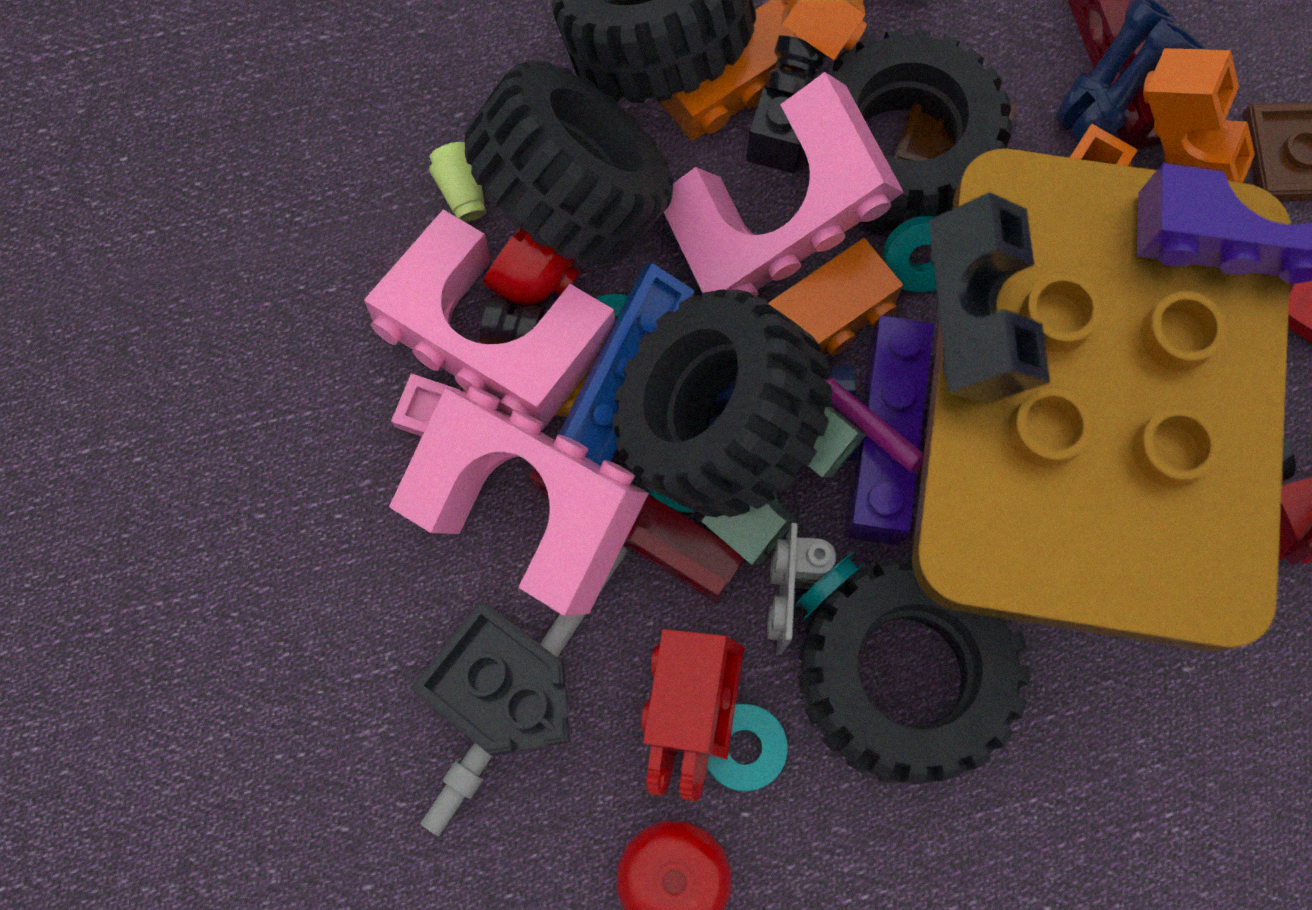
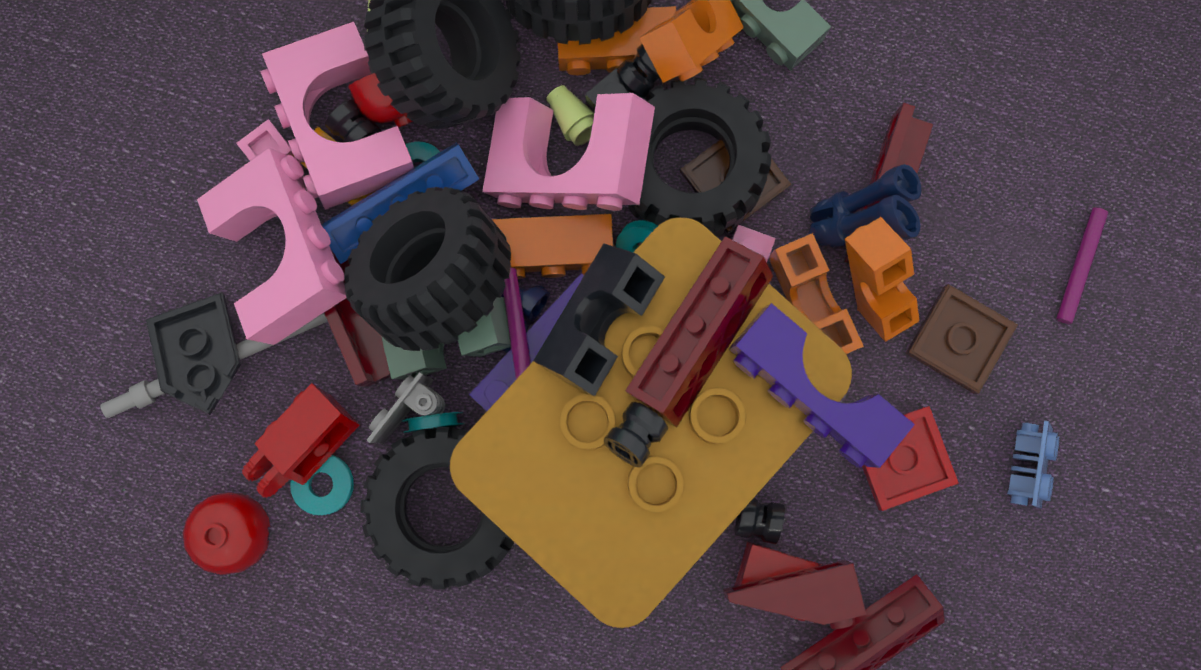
camera: 30 degrees right, 10 degrees up
none -> yellowish green cone [546,85,594,146]
none -> black wheel [604,402,668,467]
none -> dark red fence [625,237,773,428]

